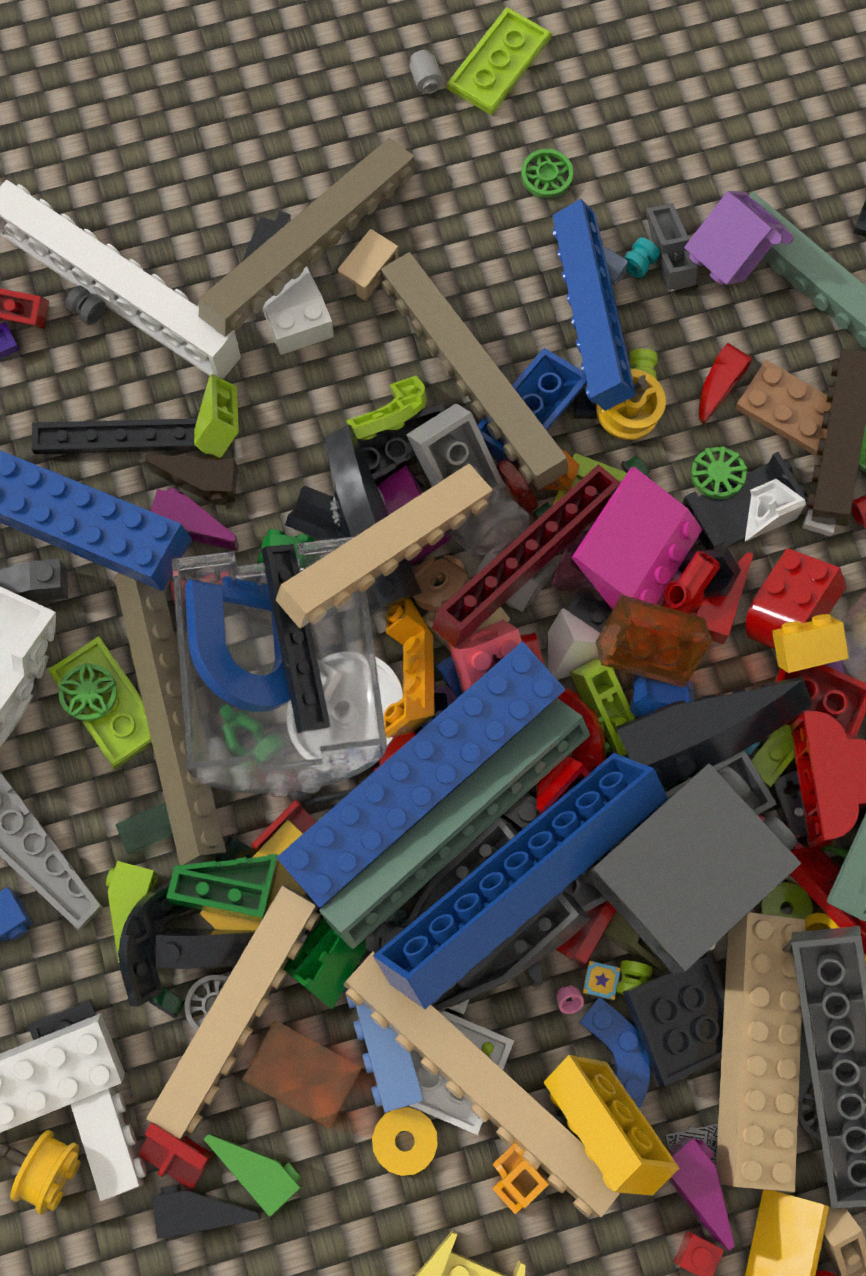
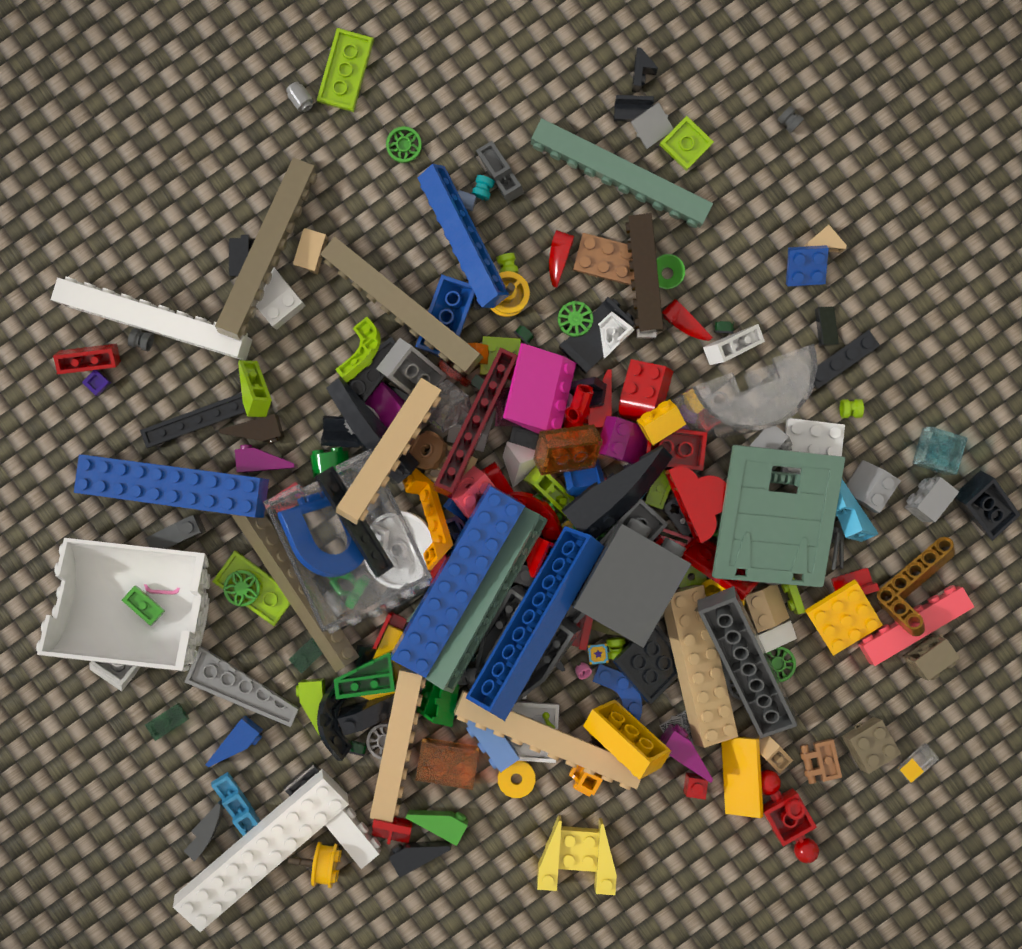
camera: 20 degrees left, 15 degrees up
medium lavender container [684,191,794,285] -> none
none -> magenta slope [595,416,647,464]

